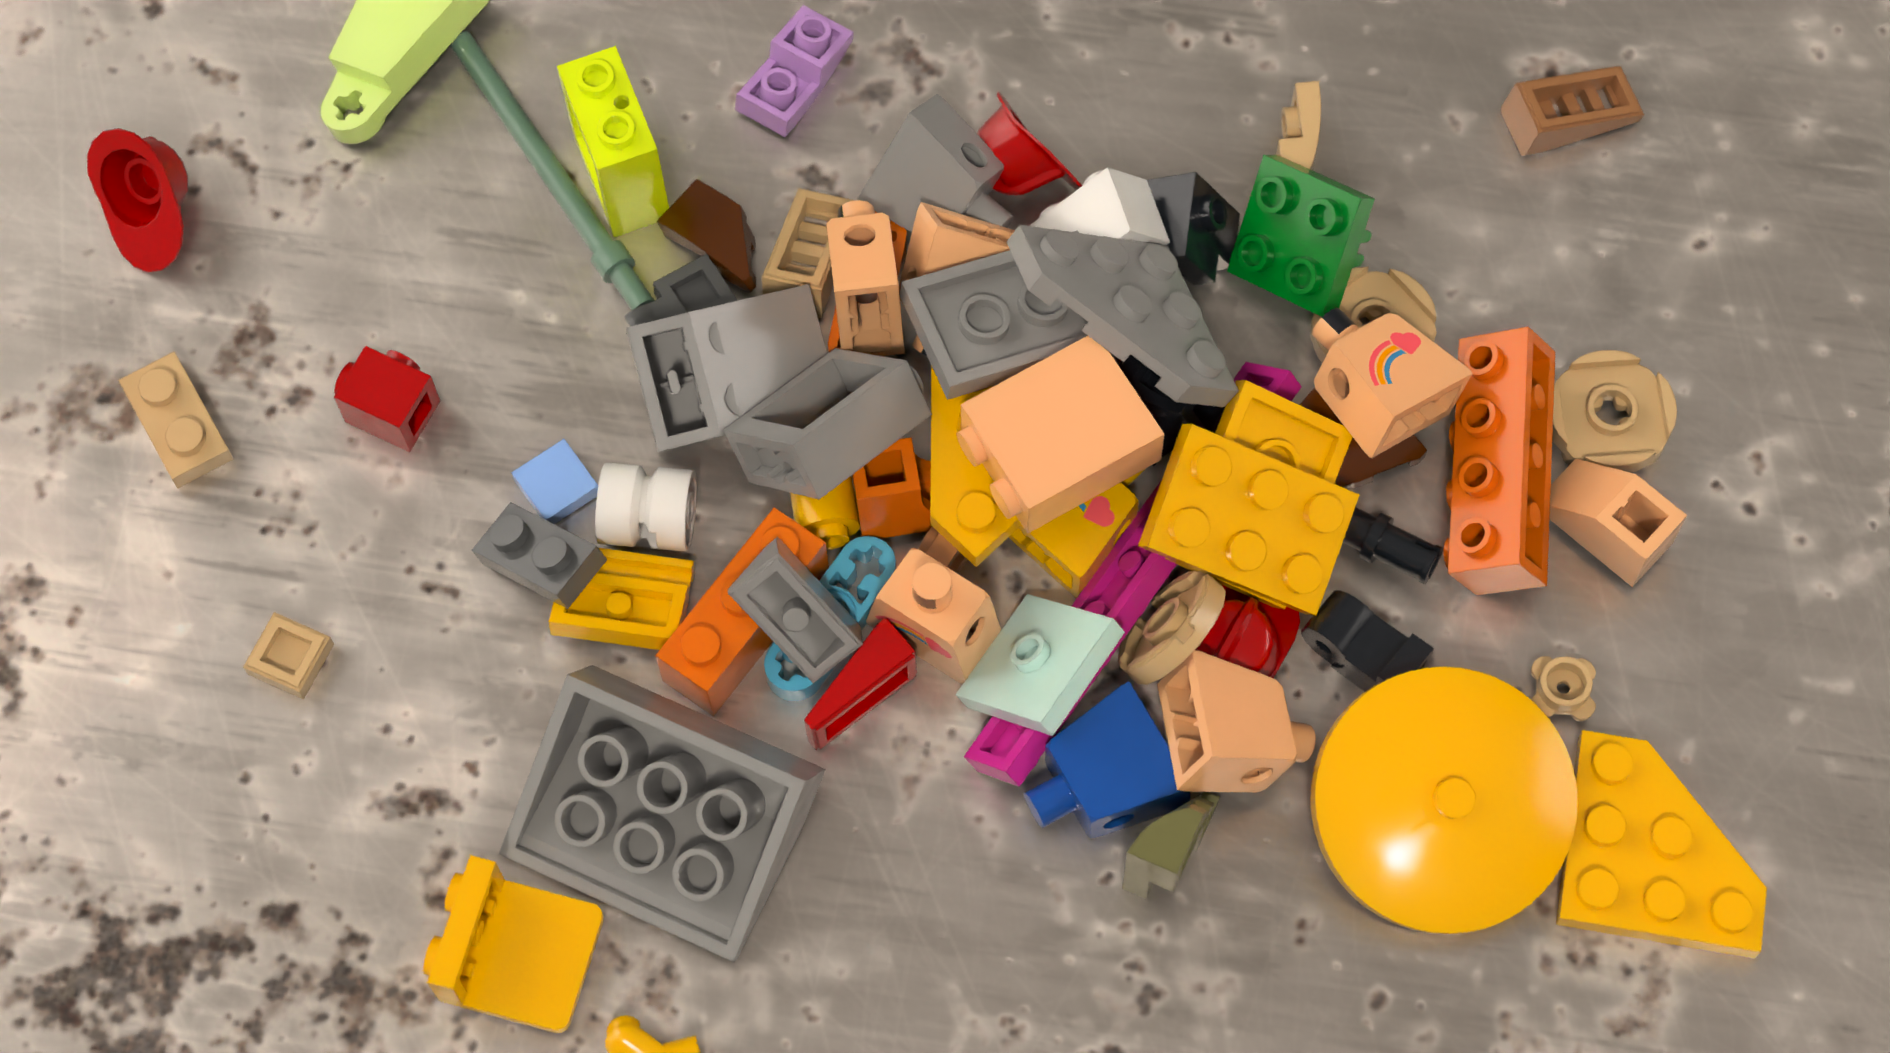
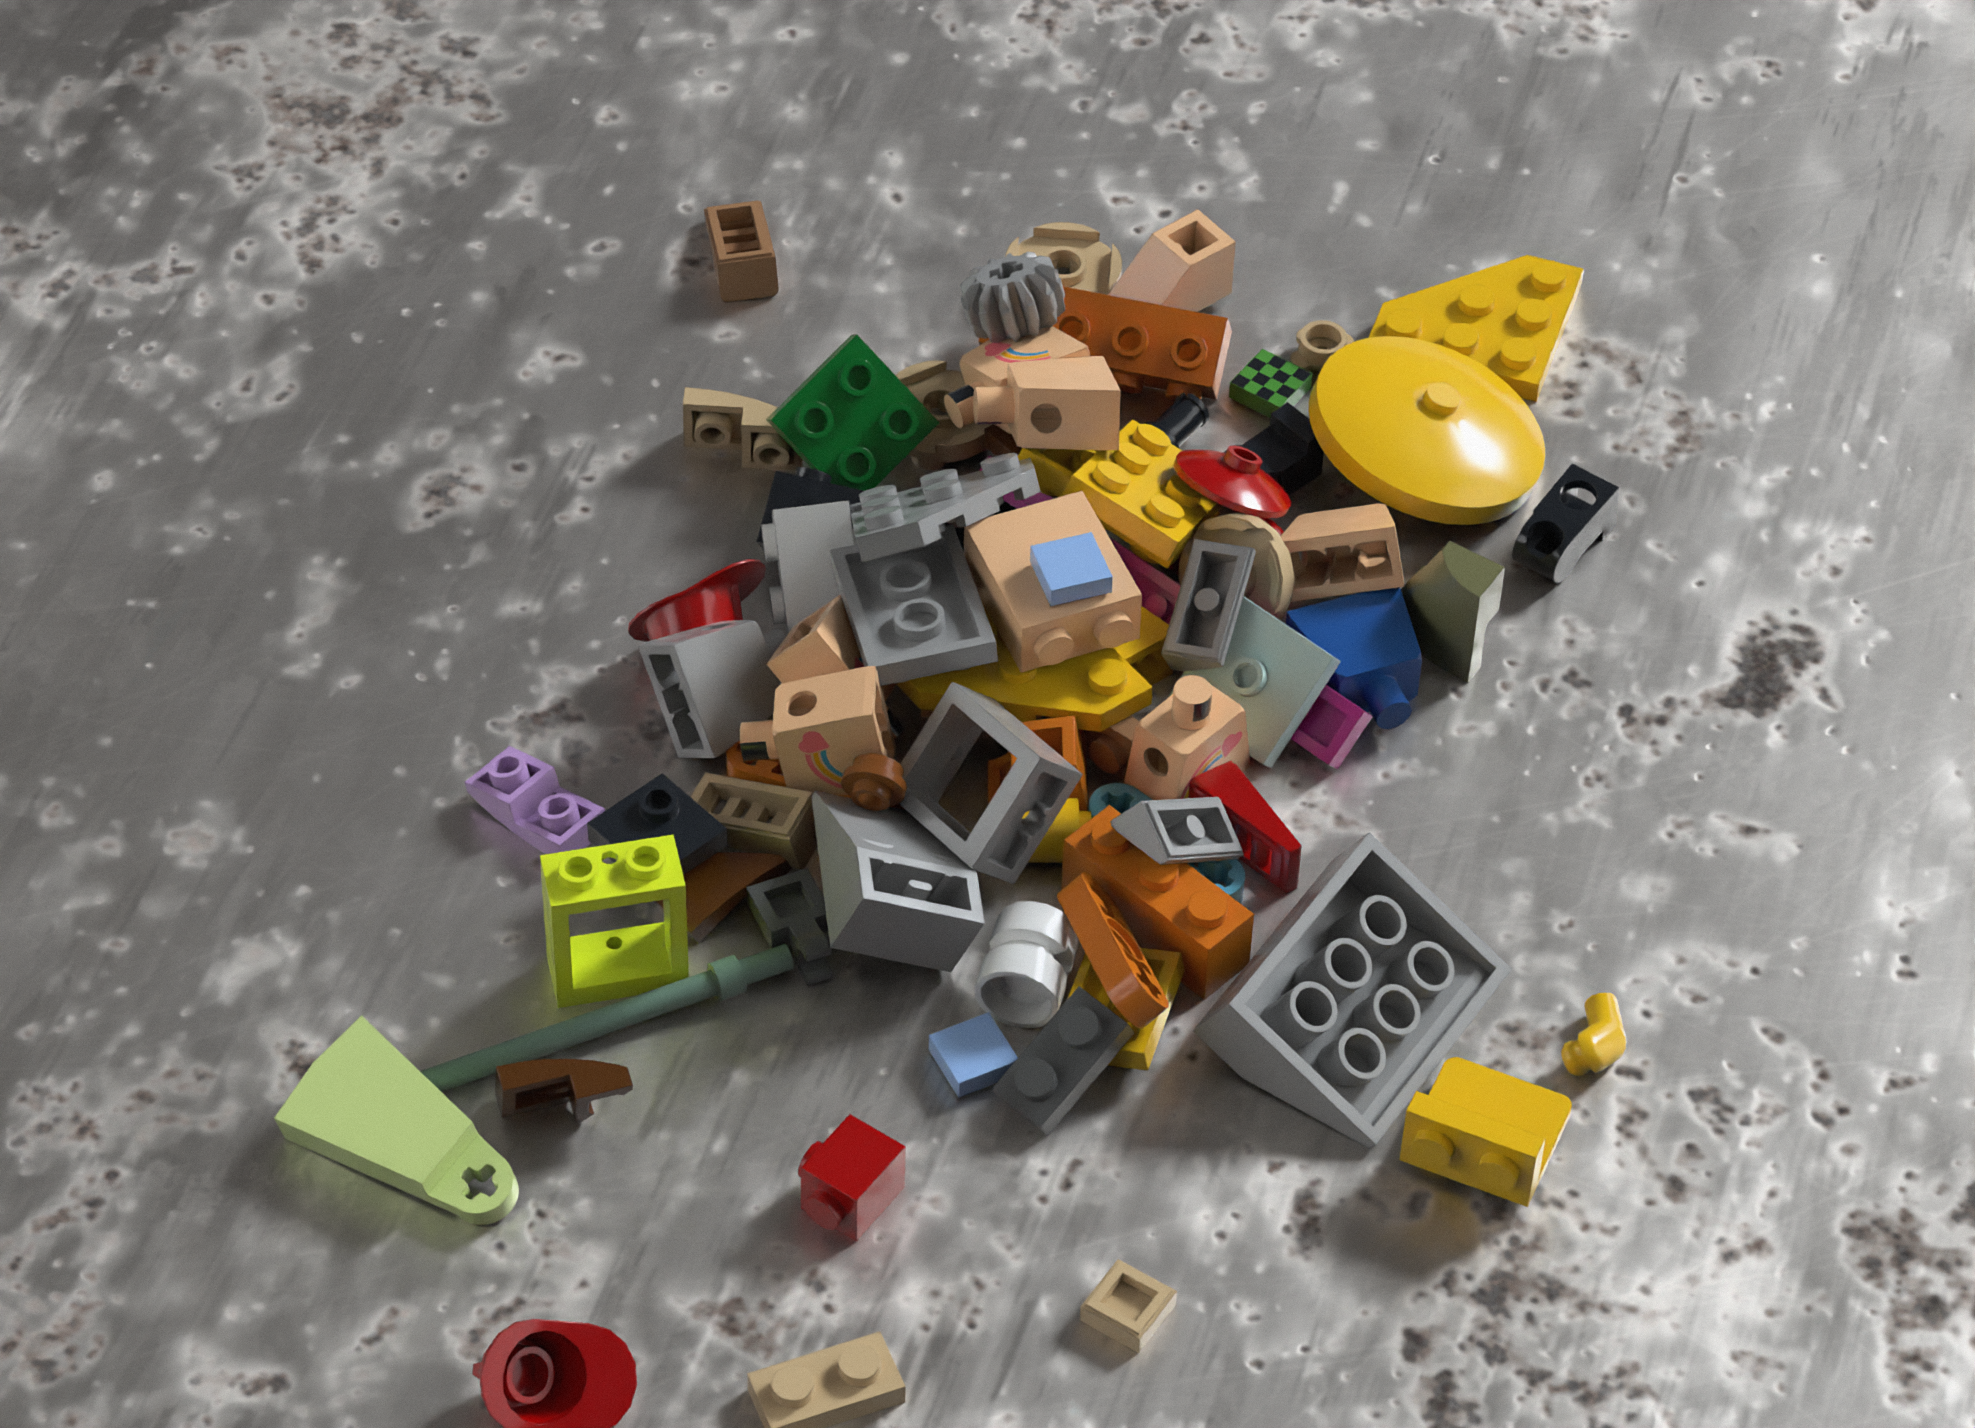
camera: 85 degrees left, 20 degrees down
none -> reddish brown slope [495,1059,633,1122]
none -> black brick [587,773,727,875]
none -> dark orange plate [841,753,907,811]
none -> light grey gear [960,252,1066,343]
none -> light nougat torso [973,356,1120,450]
none -> light blue tile [1030,532,1113,606]
none -> orange beam [1057,872,1169,1029]
none -> light grey slope [1161,539,1256,671]
none -> red dish [1173,445,1291,518]
none -> bright green tile [1229,349,1313,418]
none -> black leg [1512,463,1619,583]

